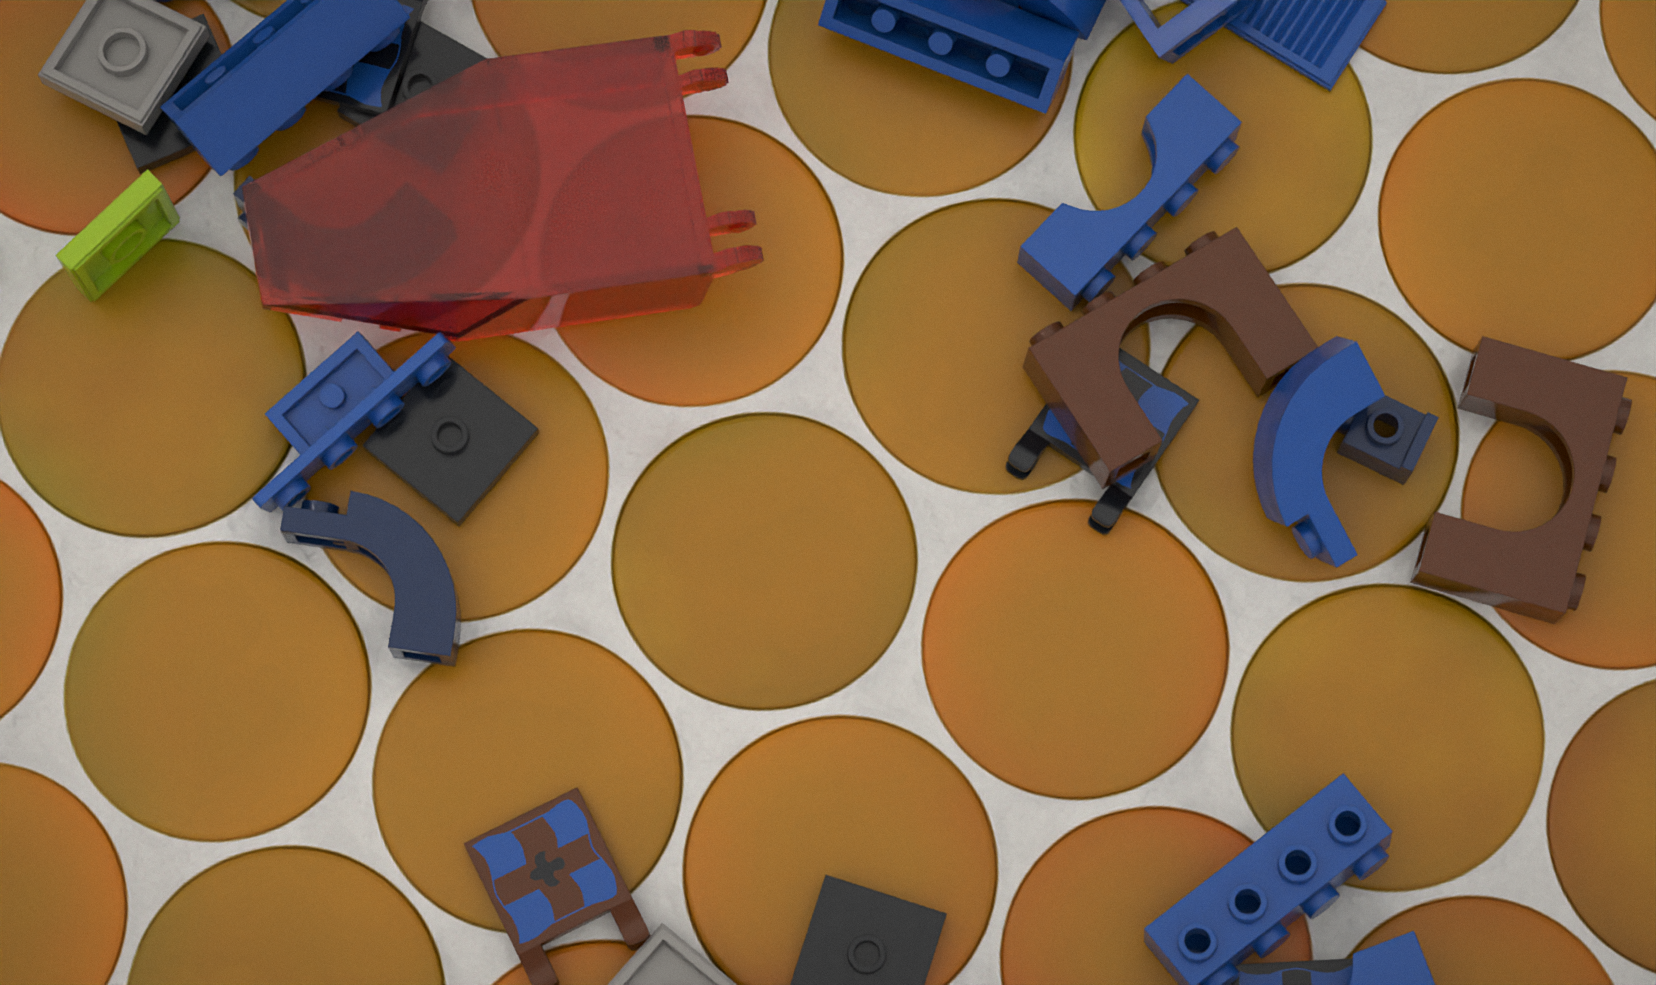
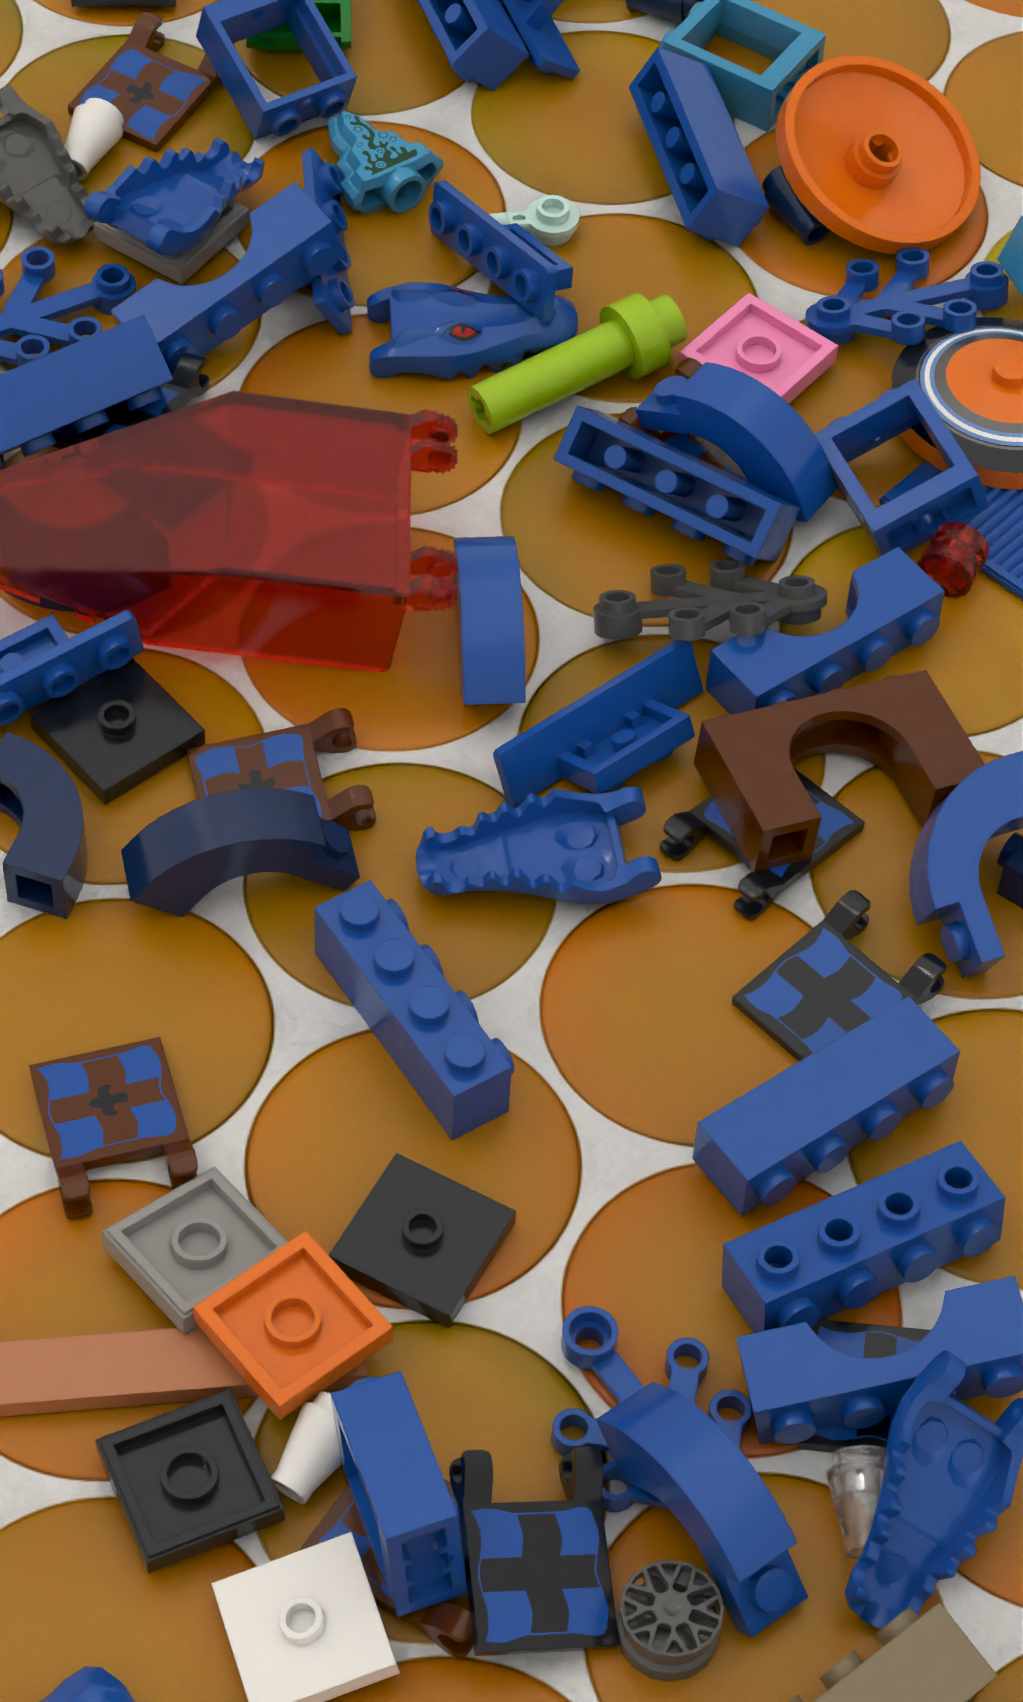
camera: 10 degrees right, 25 degrees down
none -> dark blue arch [121,788,360,917]
none -> reddish brown flag [187,708,376,831]
none -> blue brick [314,880,514,1140]
none -> blue animal [416,787,662,904]
none -> blue arch [450,536,526,705]
none -> blue bracket [493,640,704,807]
none -> dark grey plant [593,559,827,641]
none -> blue brick [692,996,960,1216]
none -> black flag [732,890,947,1061]
none -> clear red wheel [917,522,990,598]

